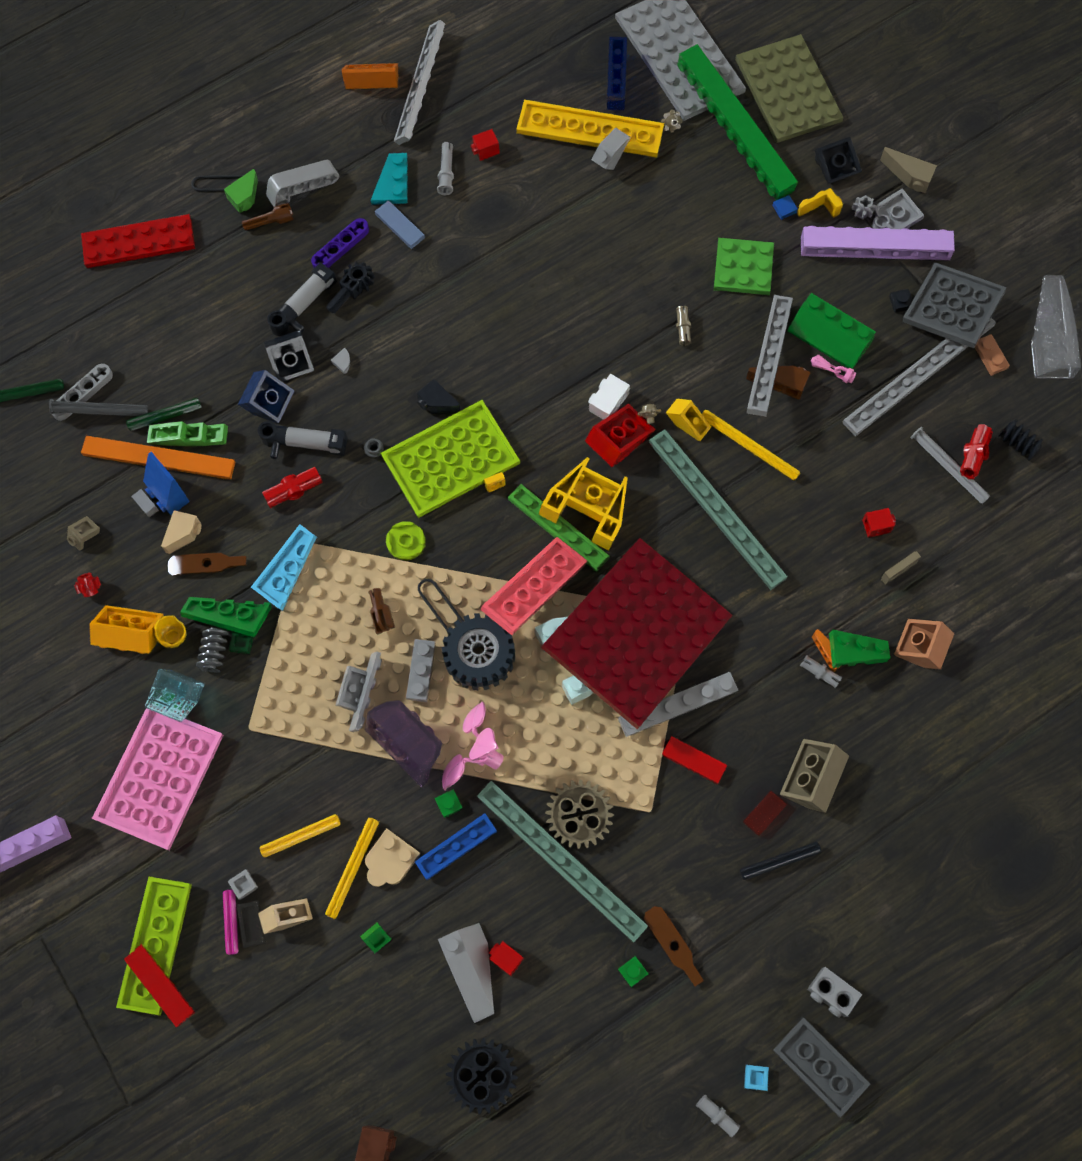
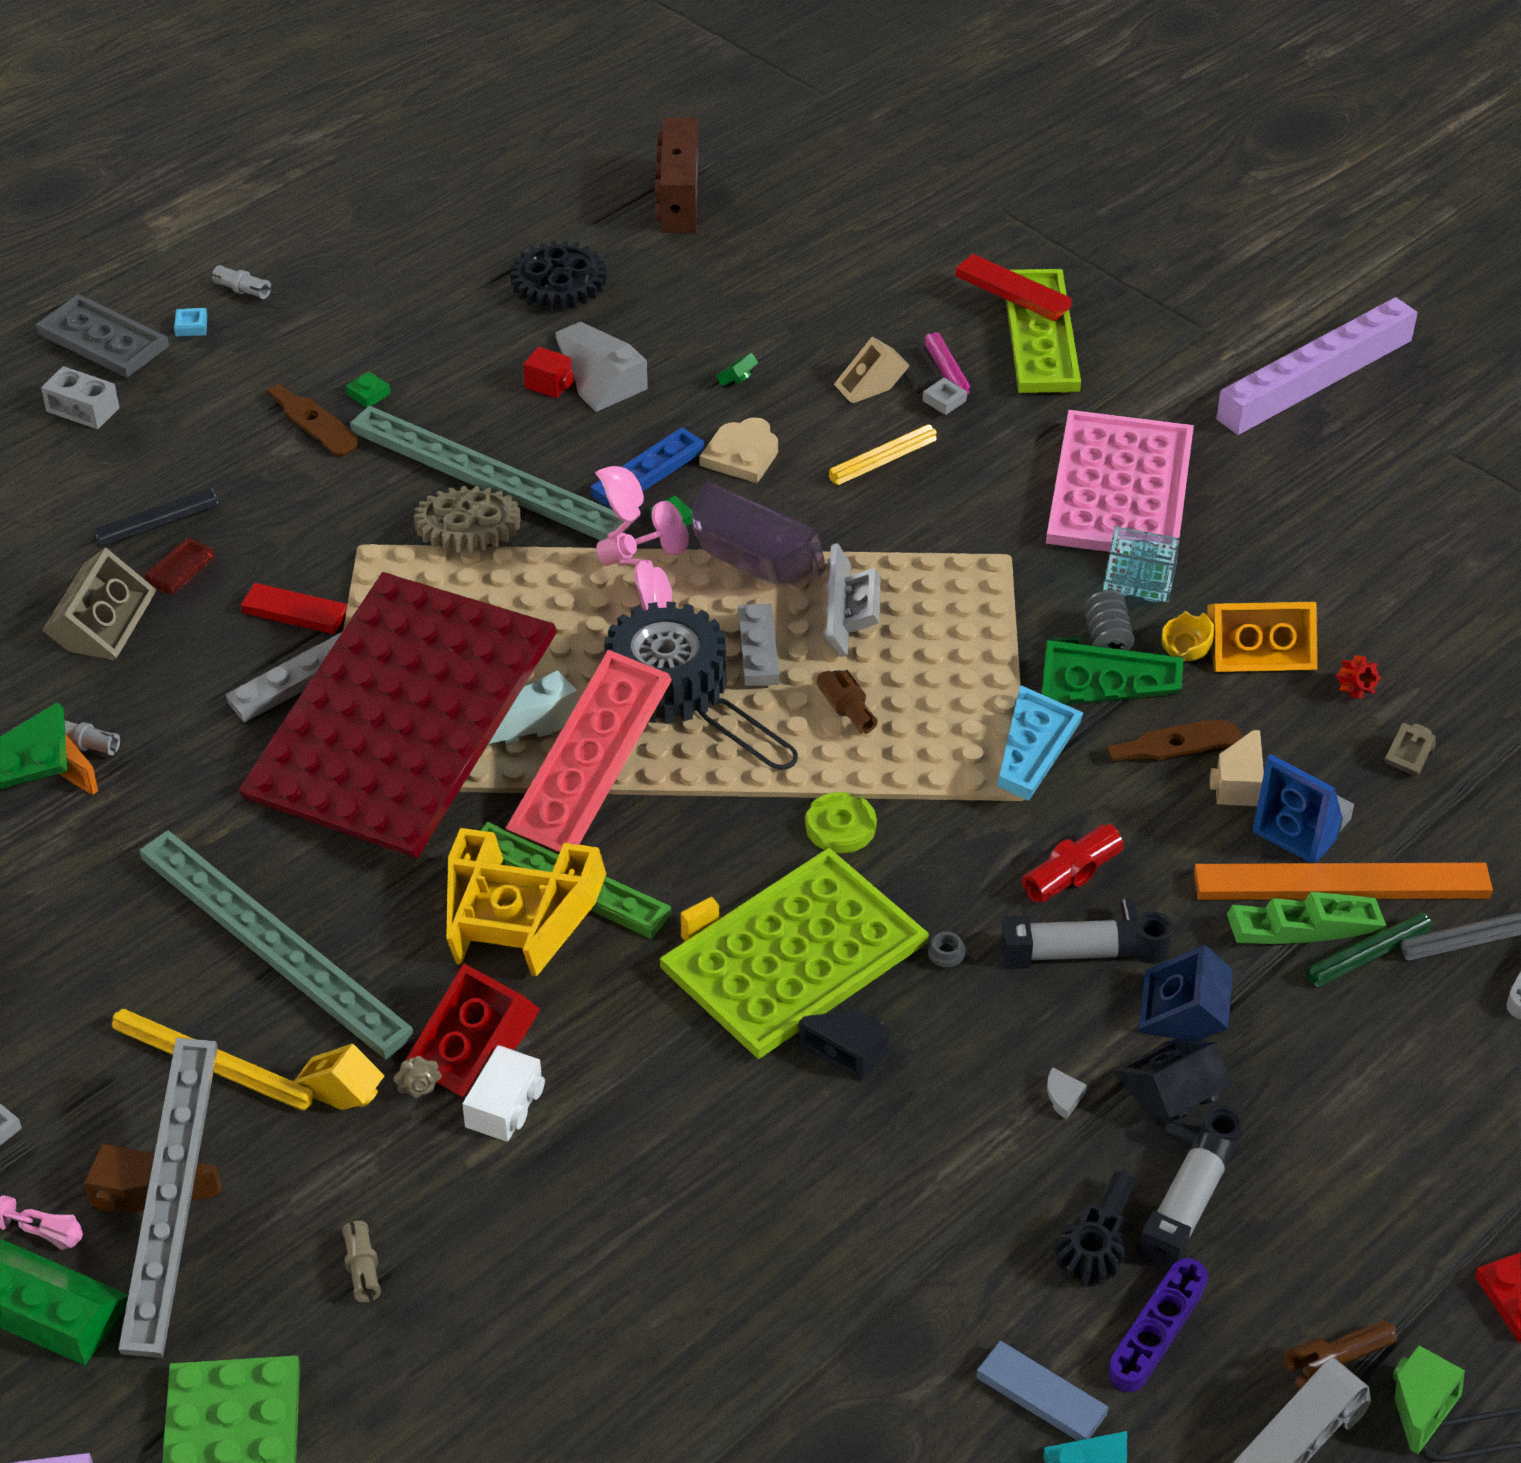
camera: 165 degrees right, 25 degrees down
yellow axle [325,818,379,919] -> none

